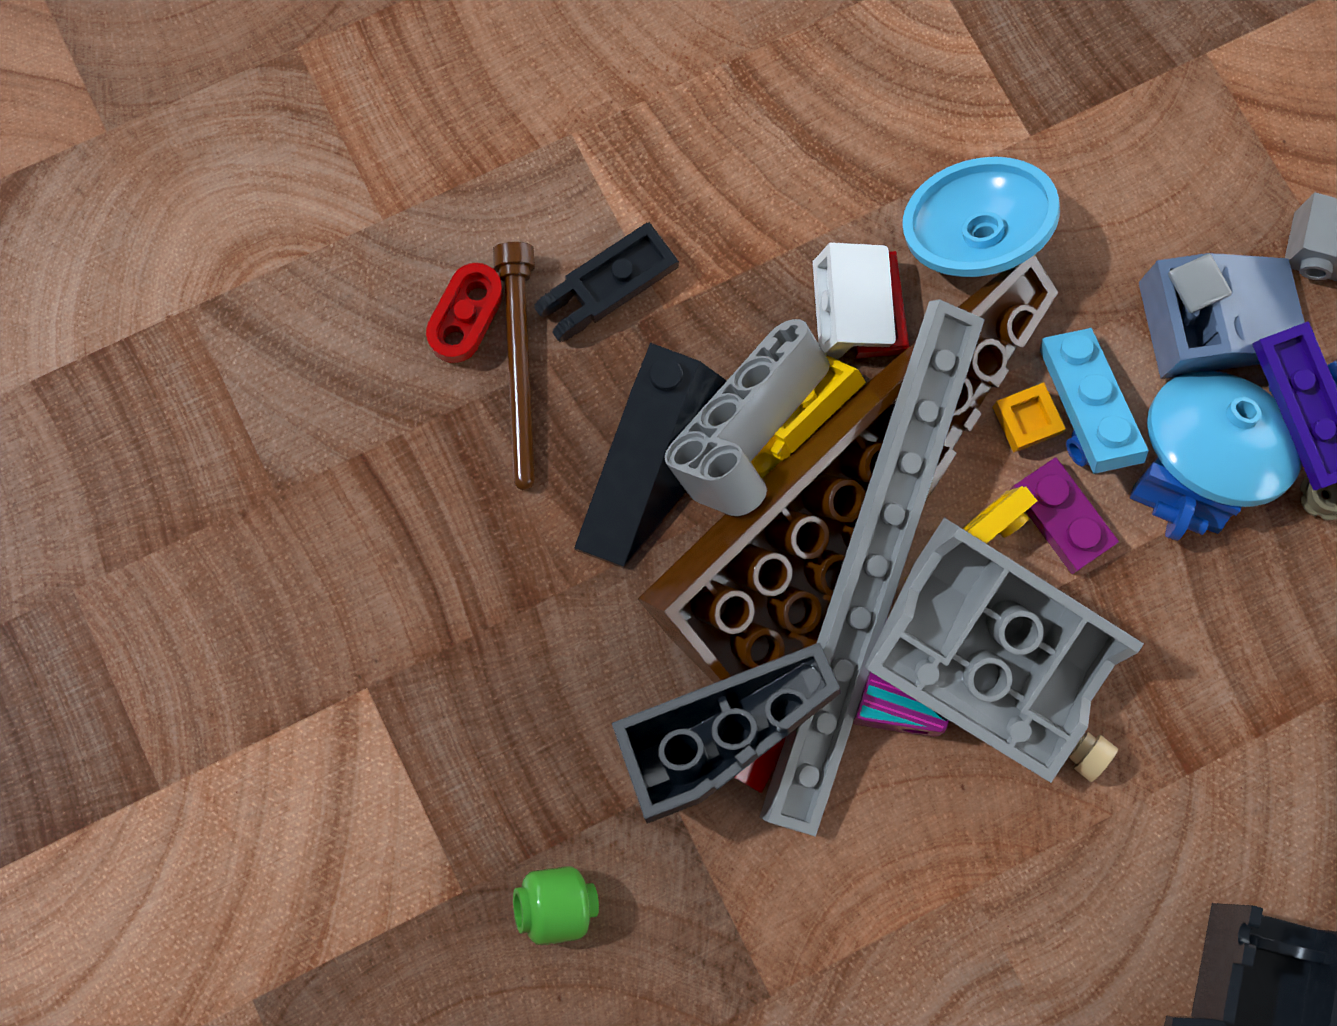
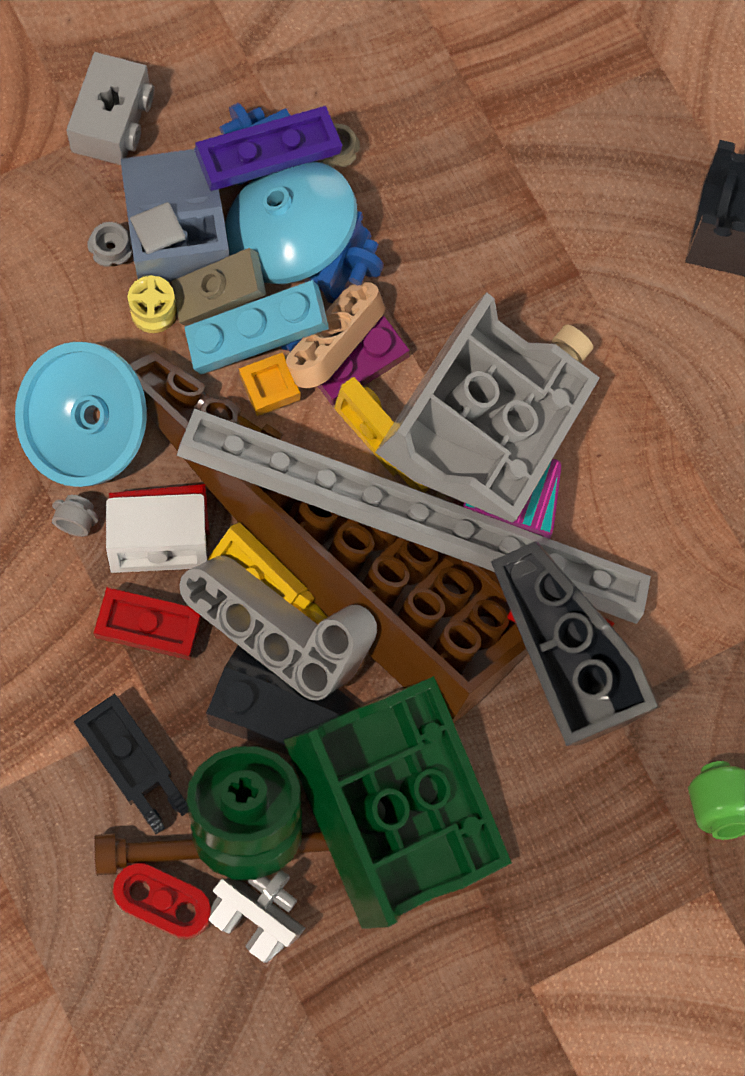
camera: 90 degrees left, 5 degrees down
none -> light grey plate [52,495,99,537]
none -> light grey plate [88,222,132,267]
none -> red plate [93,587,202,660]
none -> light yellow wheel [128,275,177,333]
none -> dark tan plate [172,248,266,326]
none -> dark green wheel [187,746,303,880]
none -> hips [208,870,305,963]
none -> dark green piece [284,676,512,929]
none -> light nougat beam [286,282,385,388]

